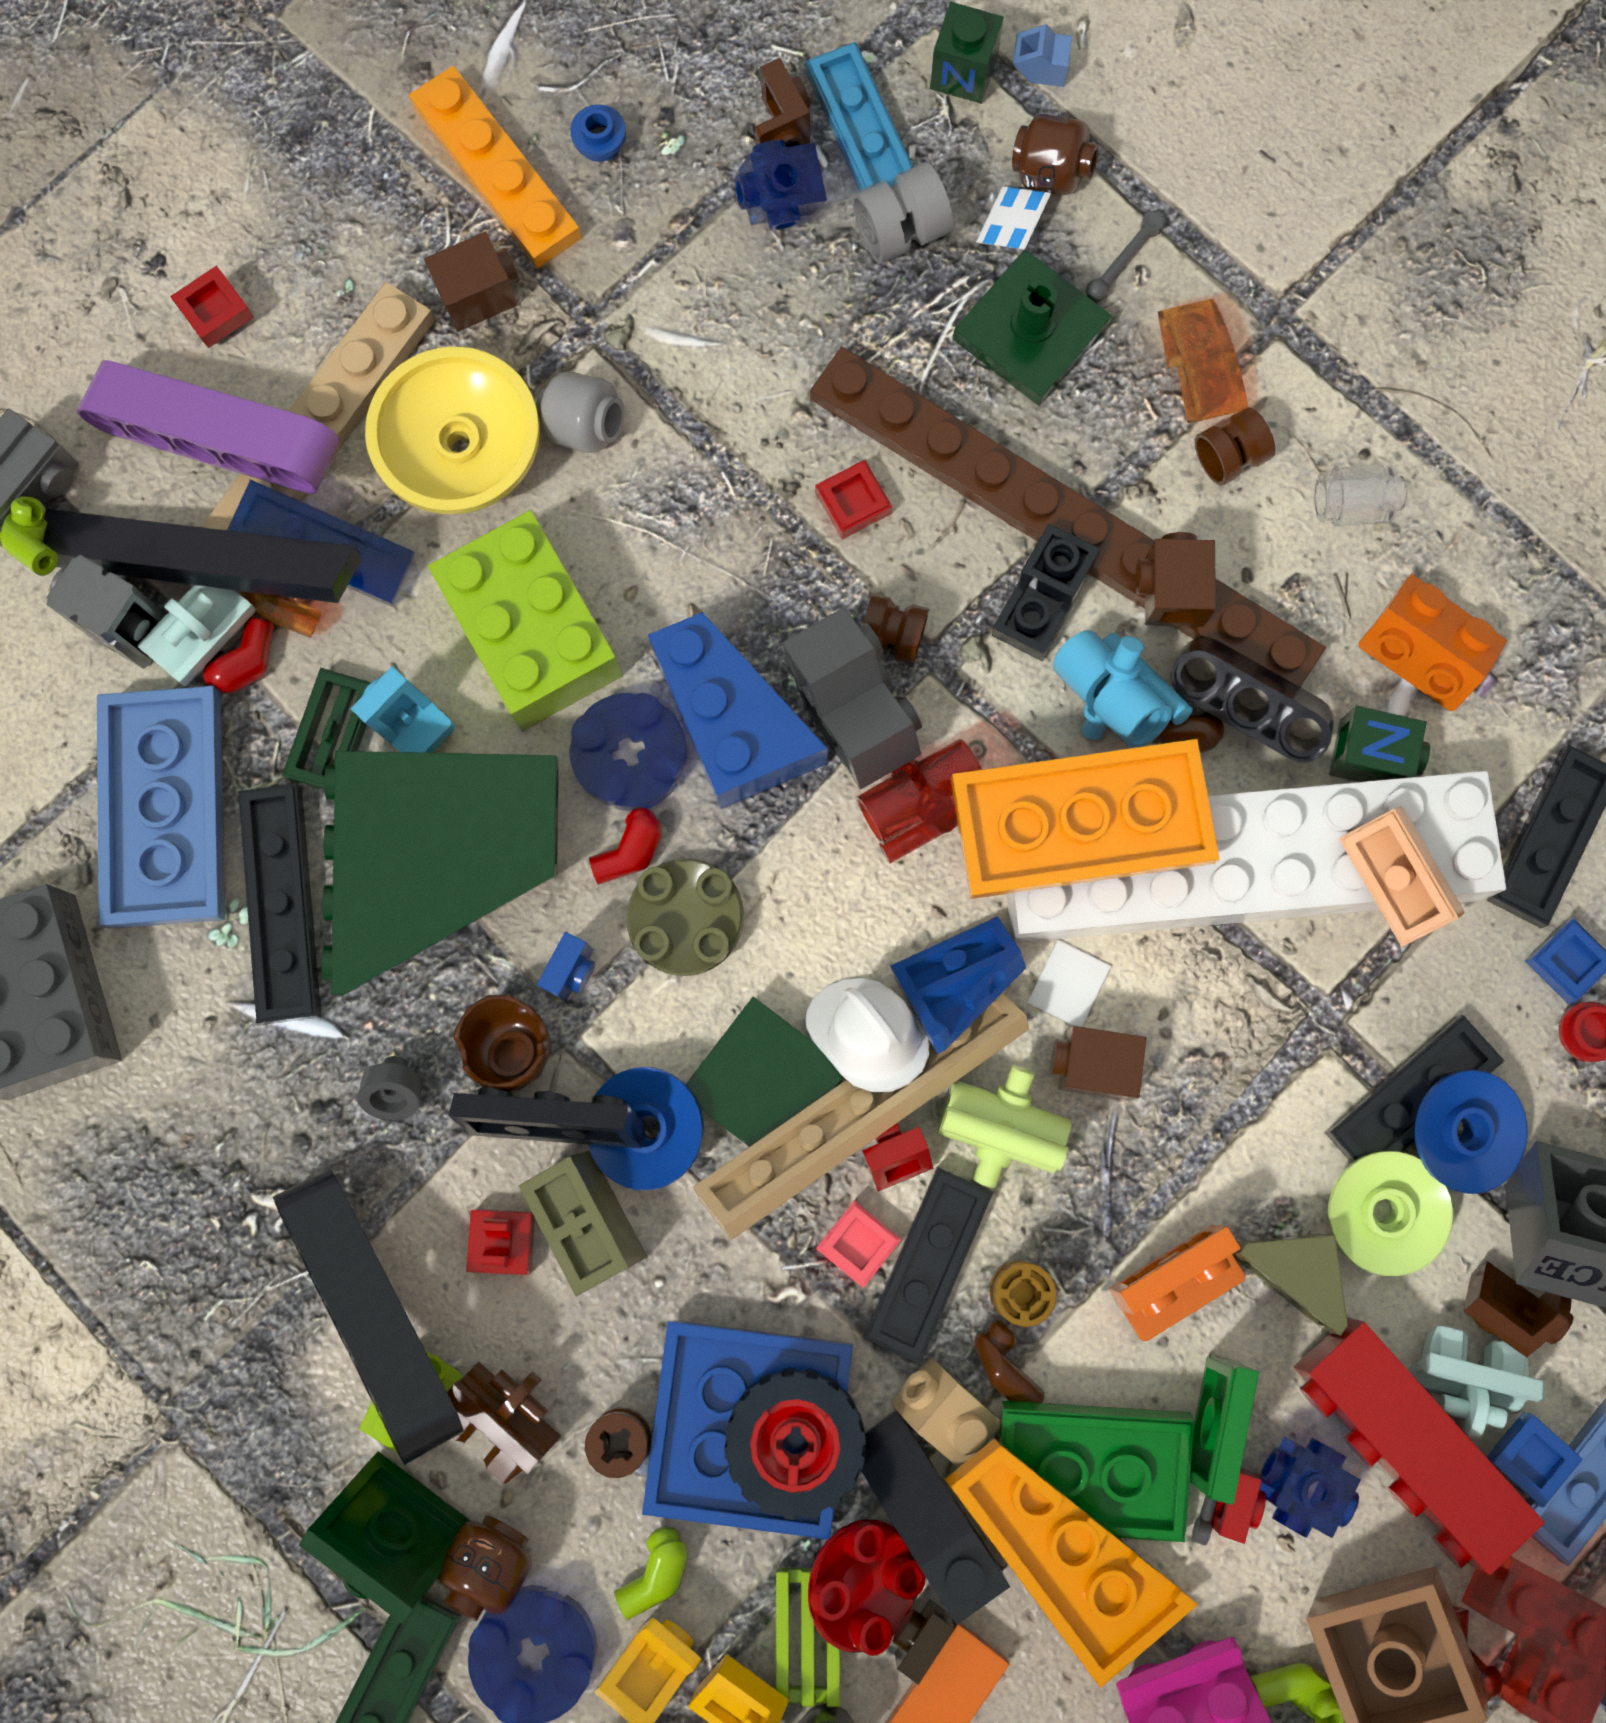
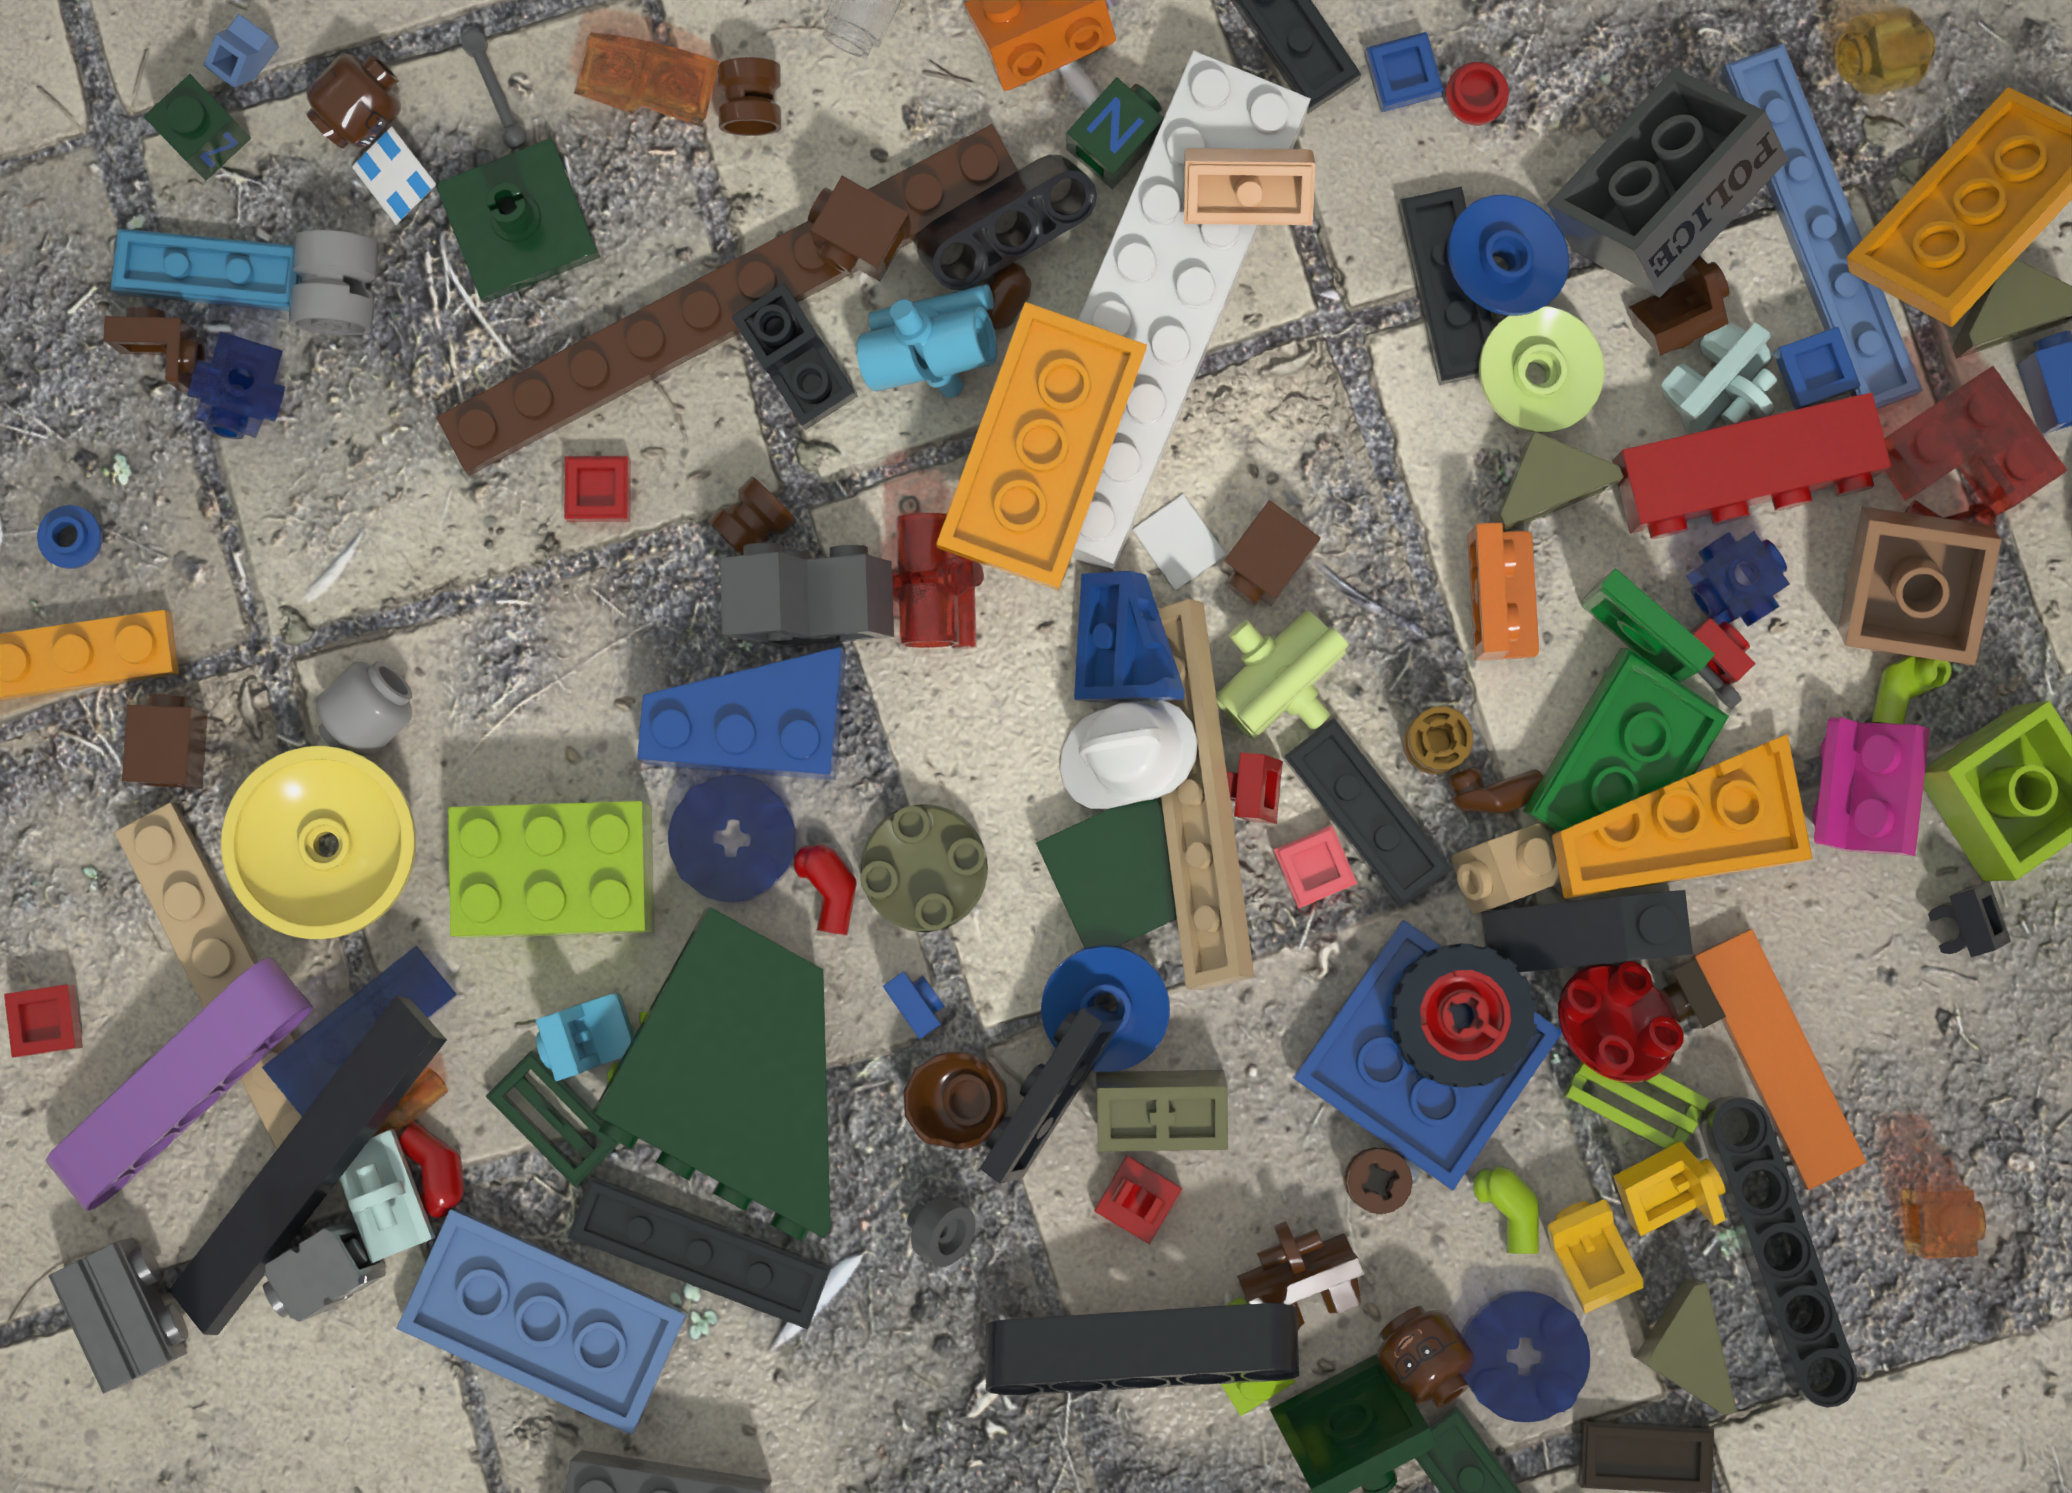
camera: 60 degrees left, 5 degrees up
lime arm [0,497,58,576] -> none

